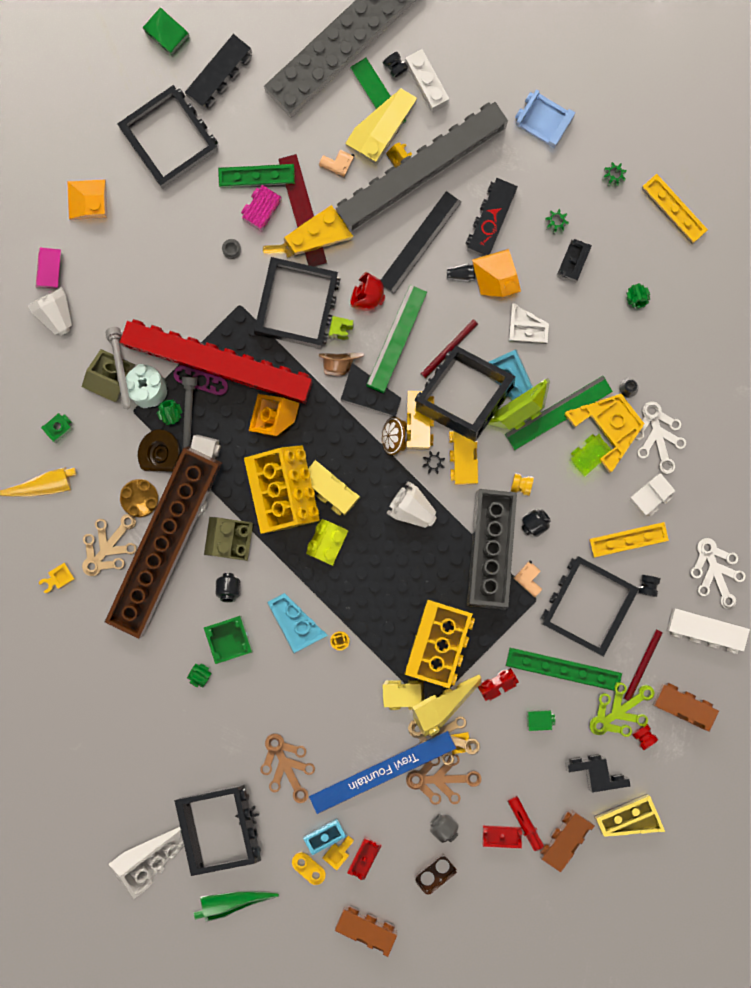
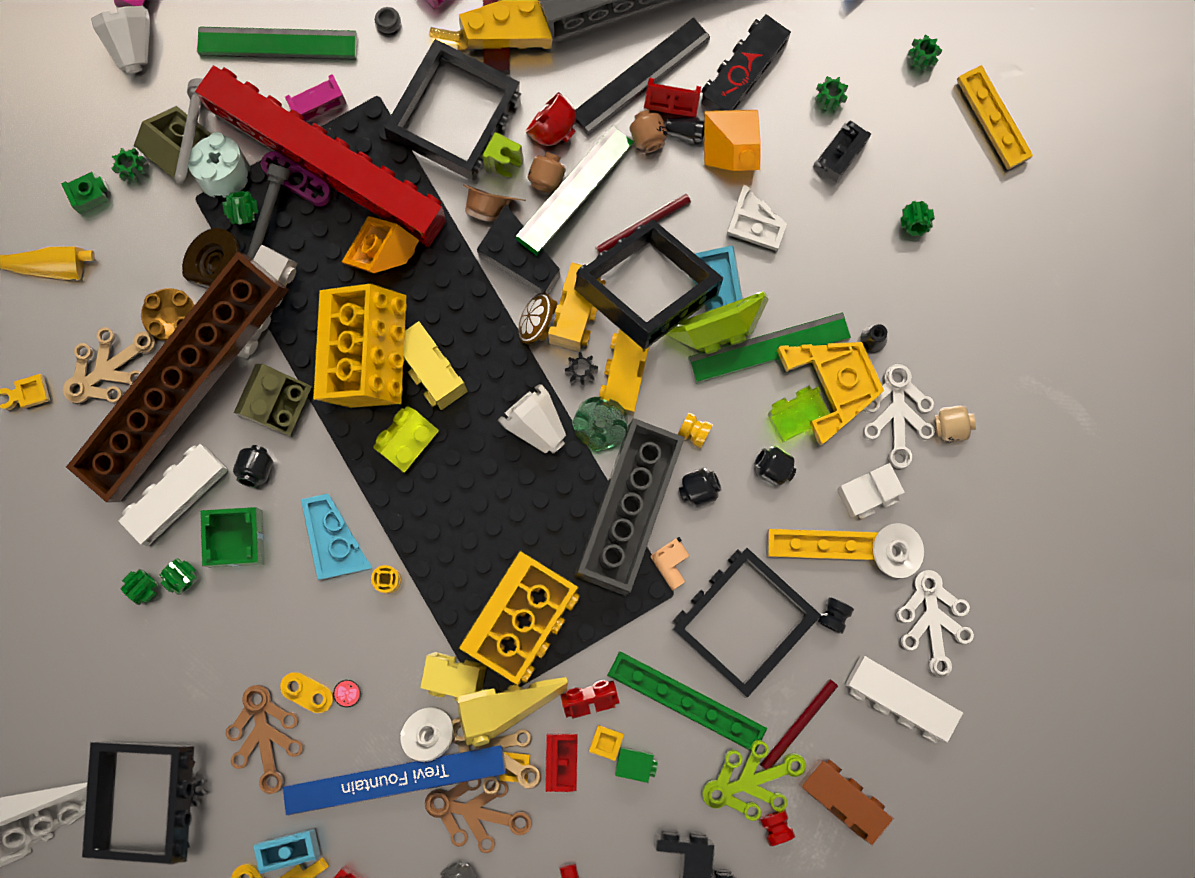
camera: 10 degrees right, 5 degrees down
none -> green gear [111,148,146,182]
none -> white brick [118,444,228,547]
none -> green gear [120,568,159,605]
none -> green tile [197,26,357,59]
none -> yellow plate [280,672,334,713]
none -> dark pink hinge [285,74,347,123]
none -> tile [333,680,362,708]
none -> white dish [400,707,454,762]
none -> medium nougat head [527,152,566,194]
none -> red hinge [545,733,578,792]
none -> clear green plate [572,397,628,452]
none -> yellow plate [589,725,624,761]
none -> medium nougat head [629,110,668,152]
none -> red hinge [644,77,702,118]
none -> black head [754,446,796,486]
none -> white dish [873,523,924,578]
none -> tan head [935,406,976,442]

